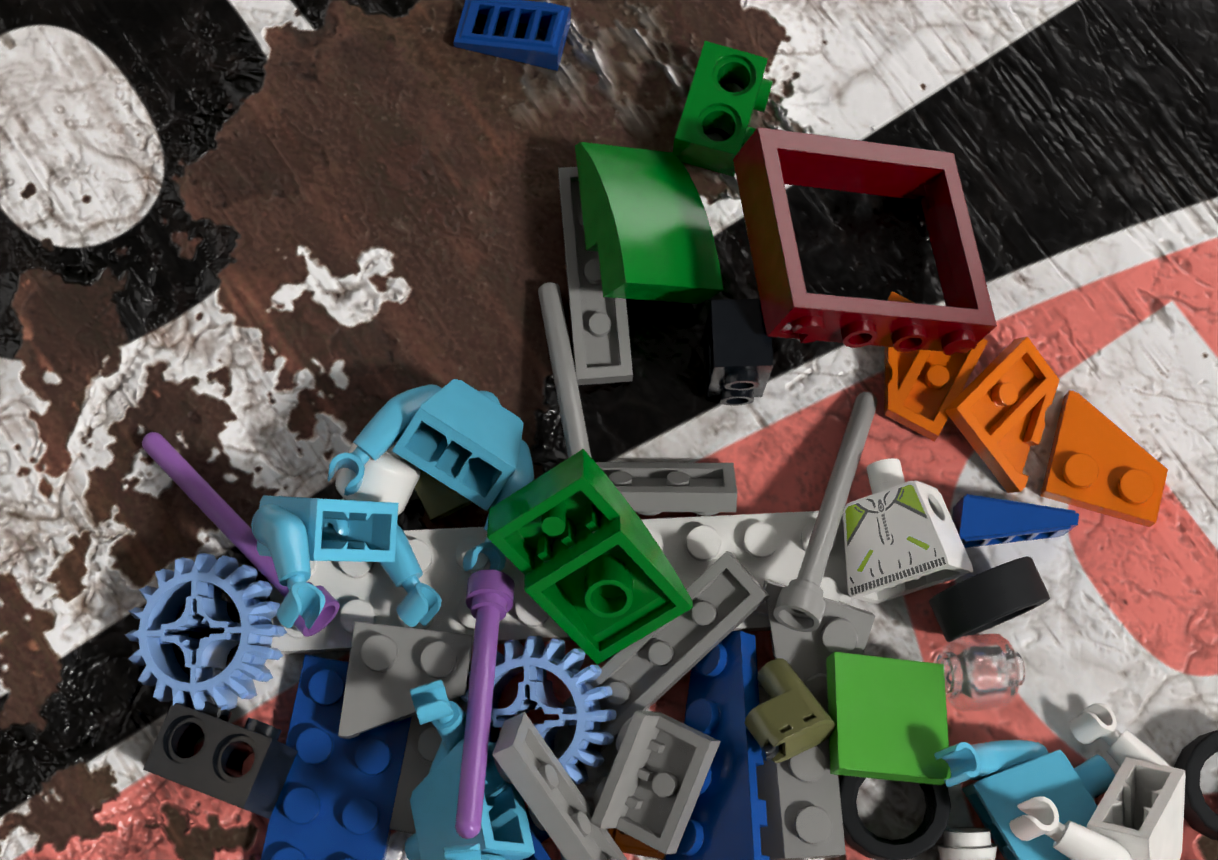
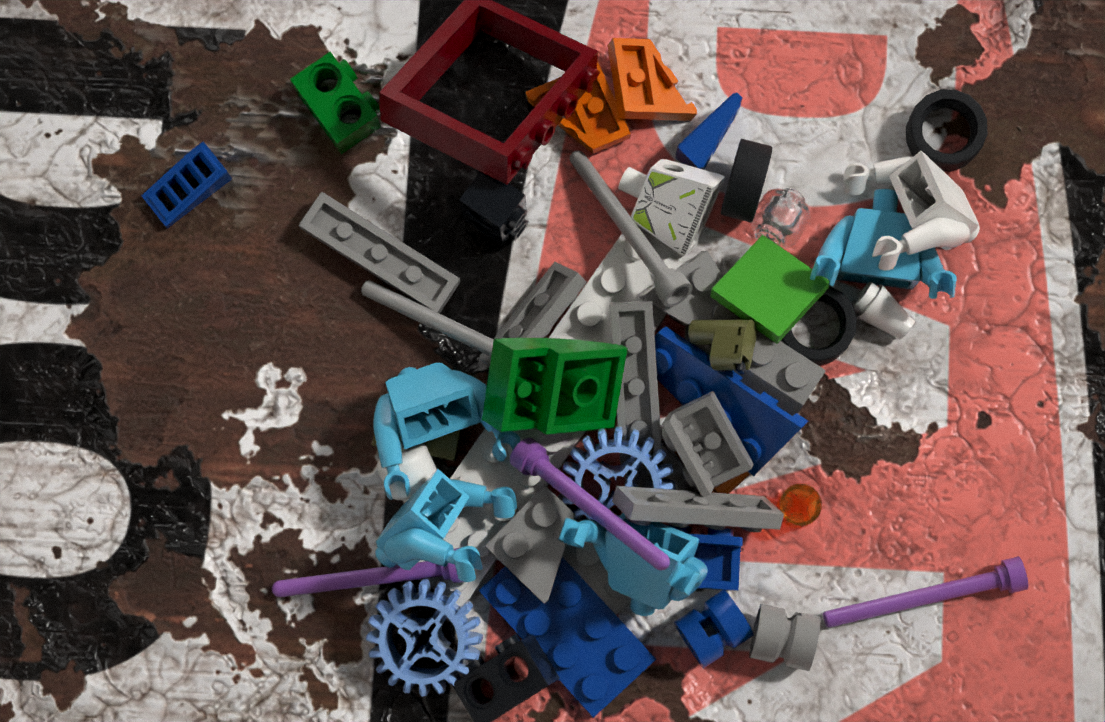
camera: 45 degrees left, 5 degrees up
green slope [575,142,723,304] -> none
orange wing [1040,390,1168,527] -> none

